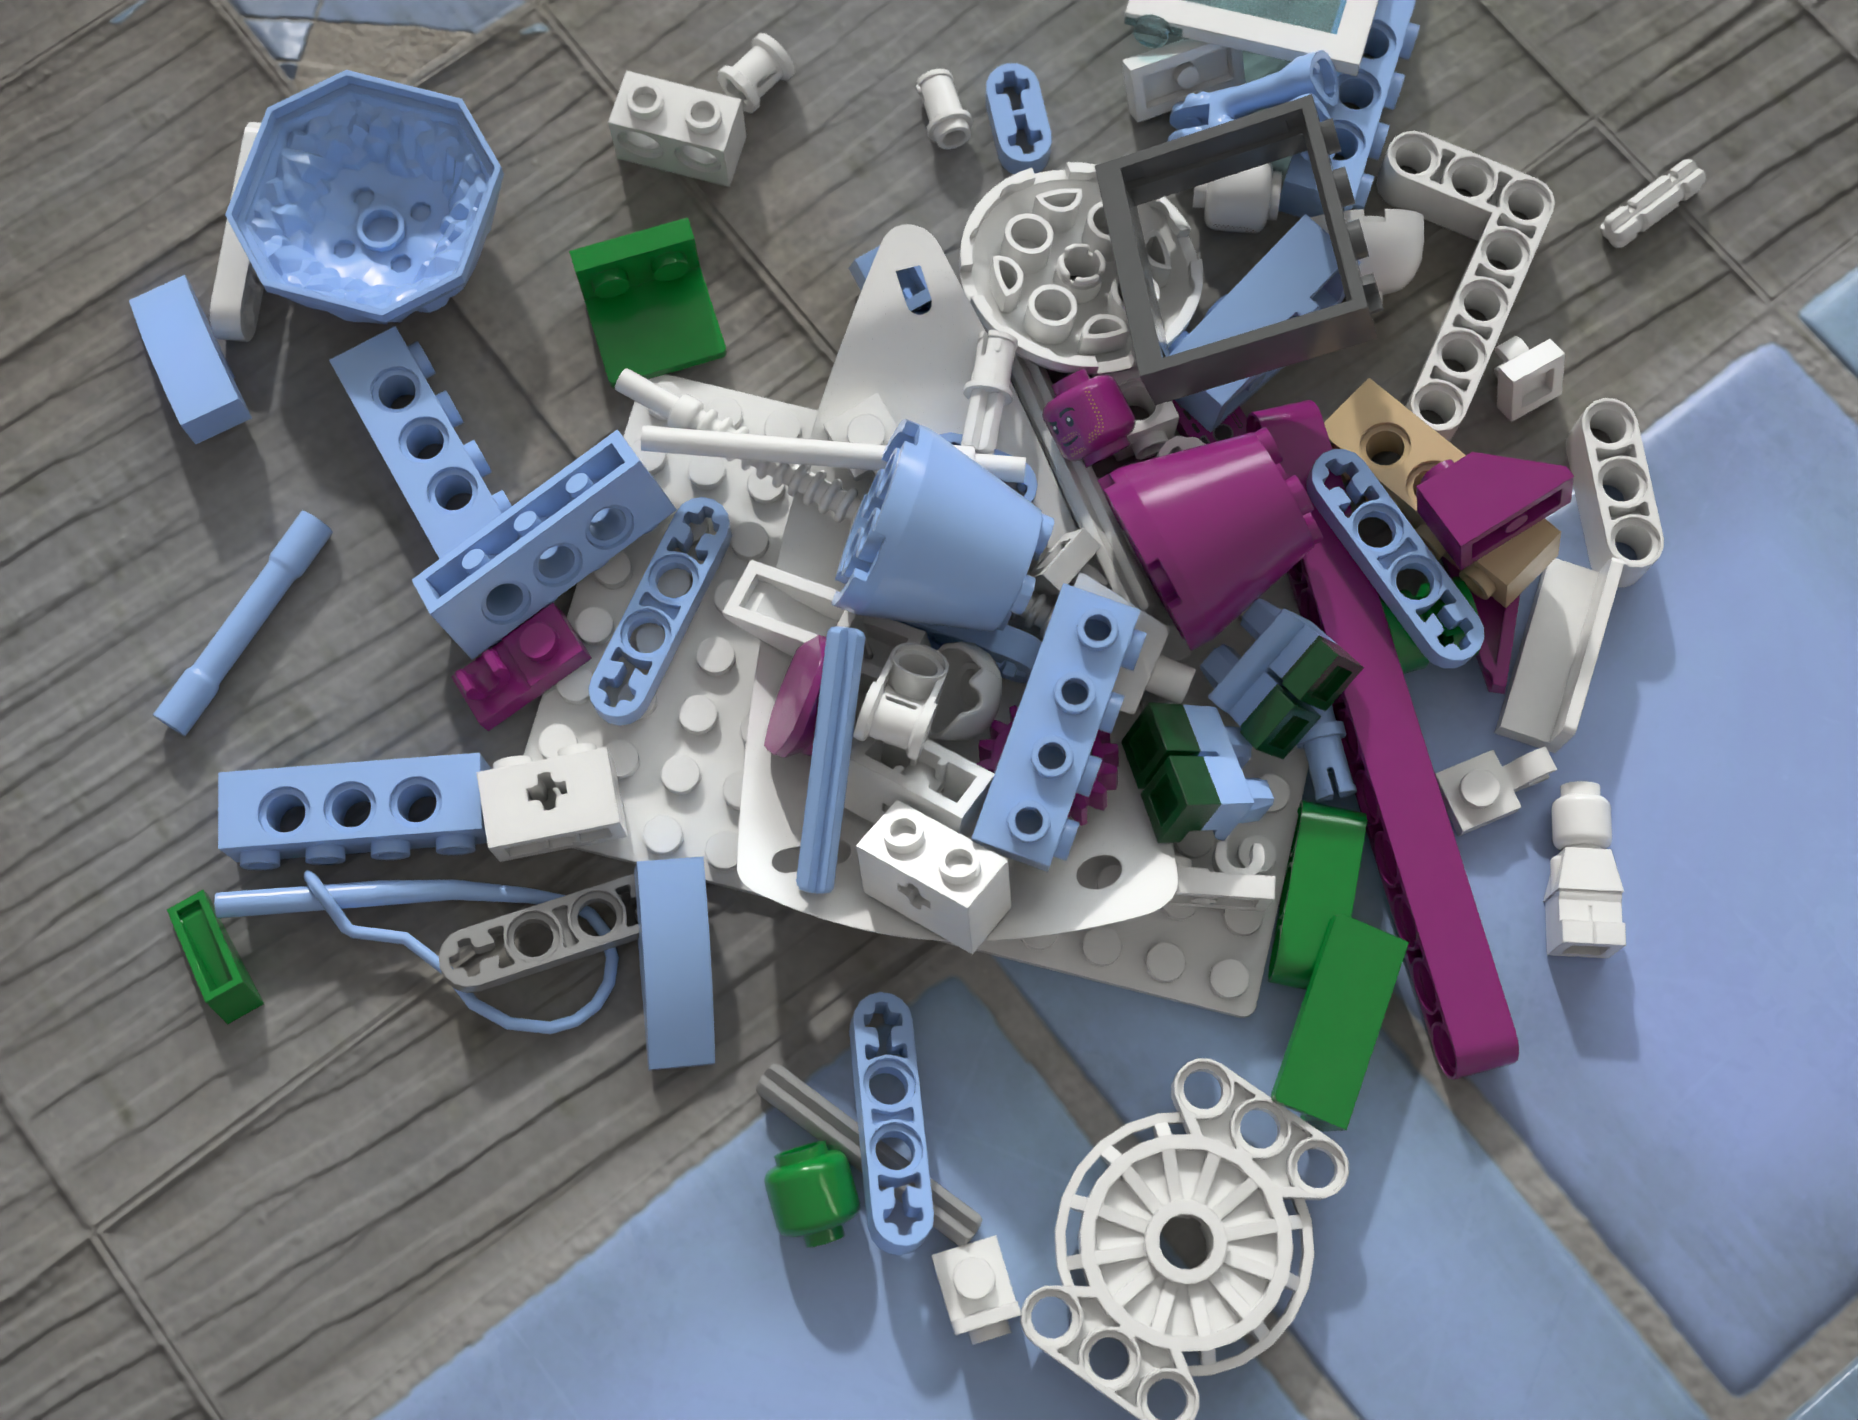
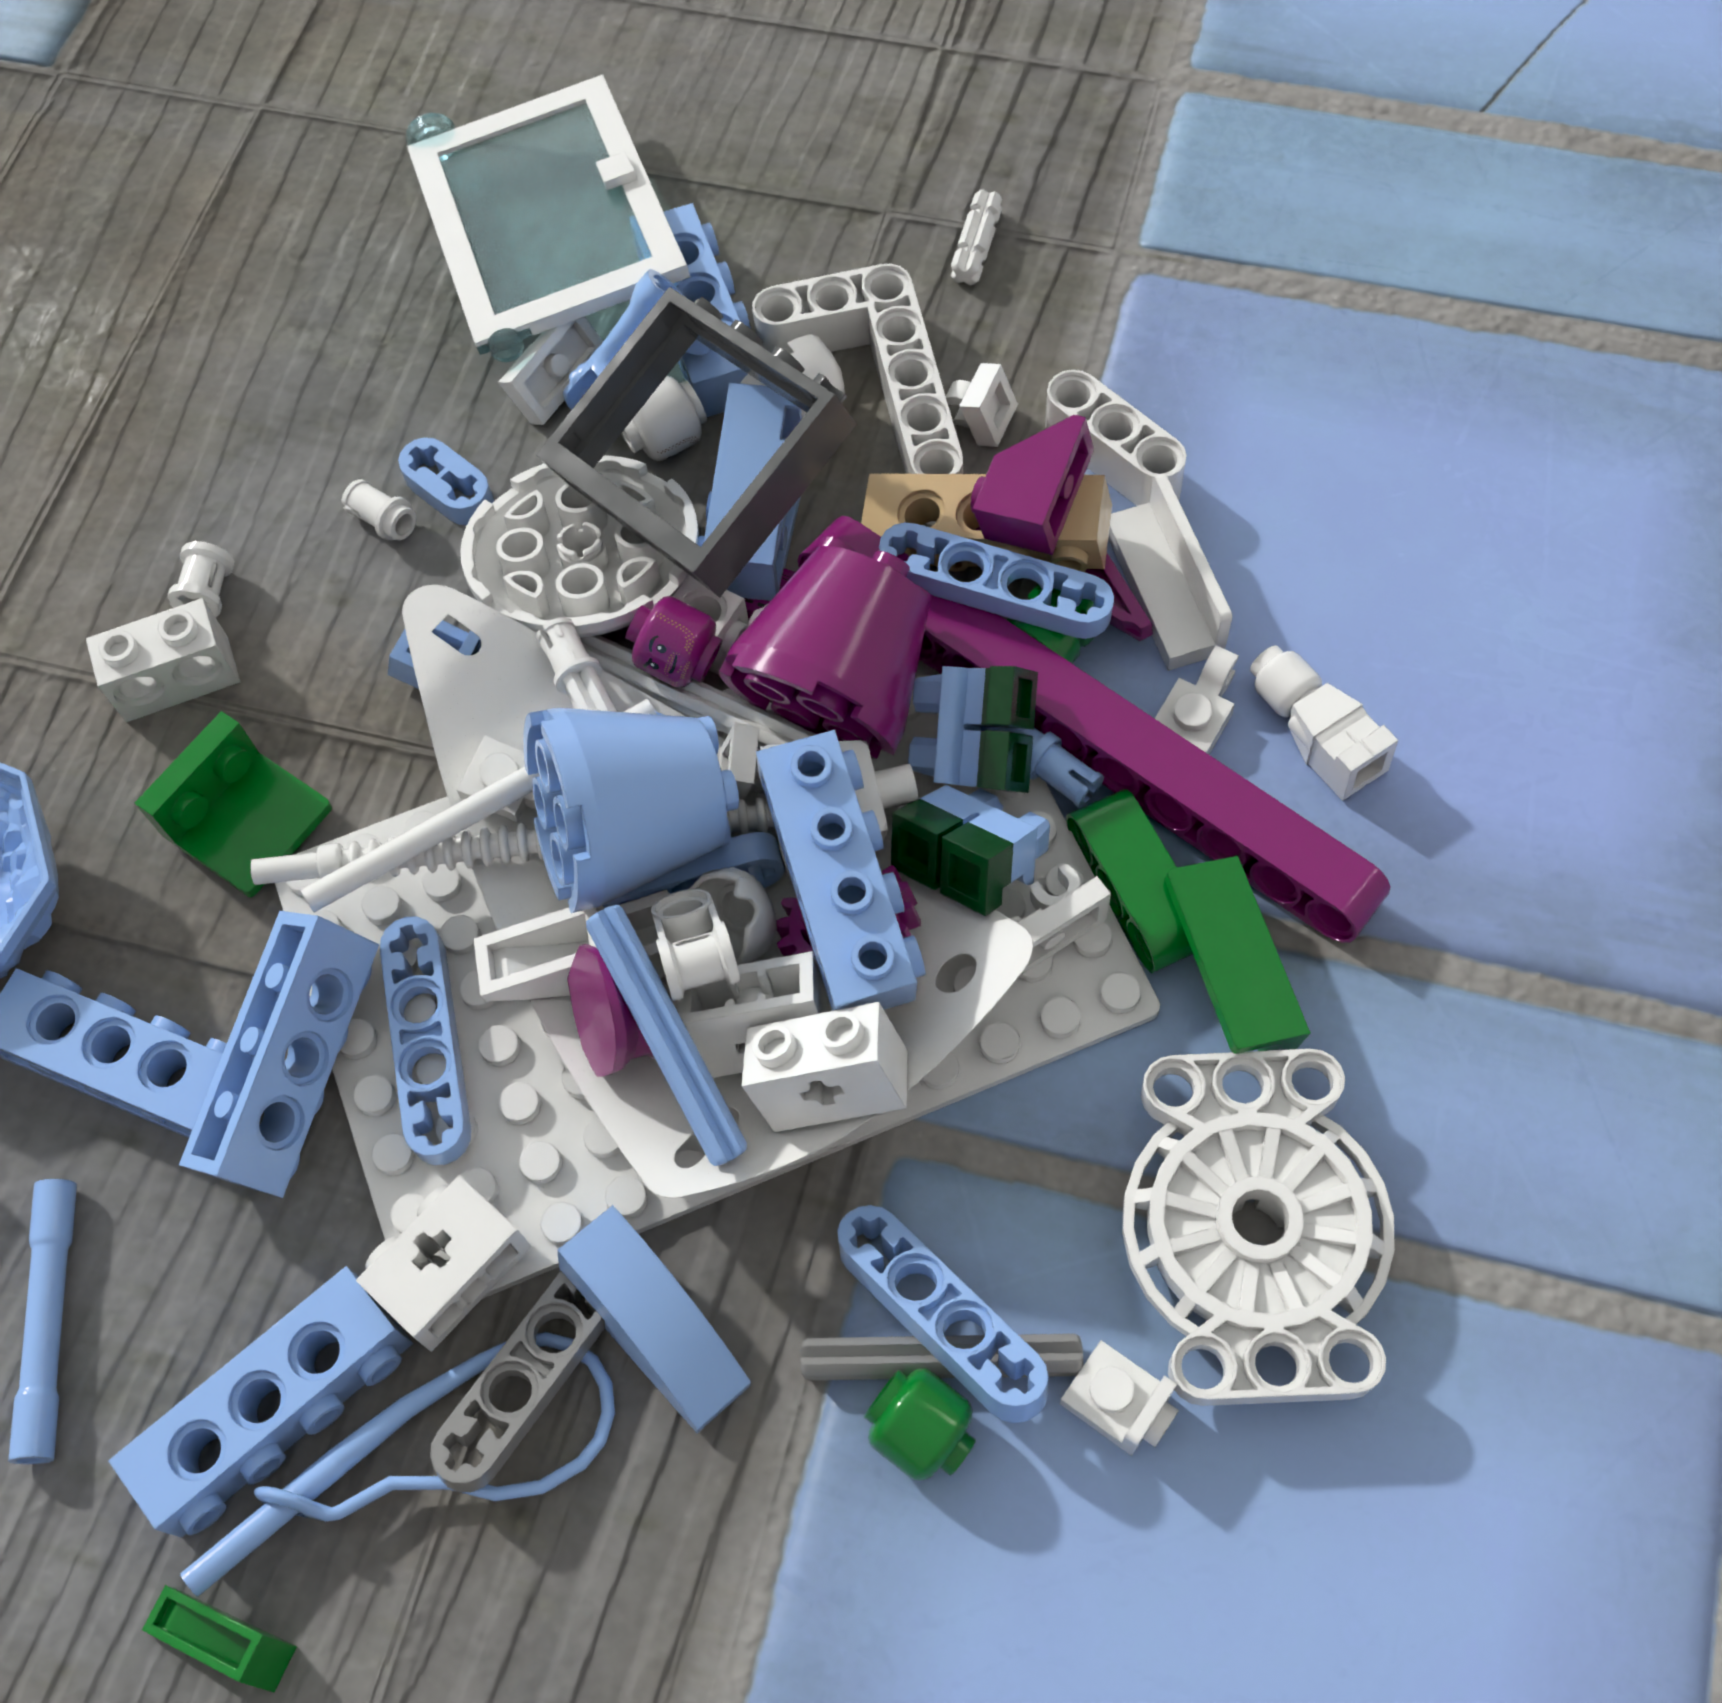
camera: 30 degrees left, 10 degrees down
magenta plate [451,603,592,731] -> none

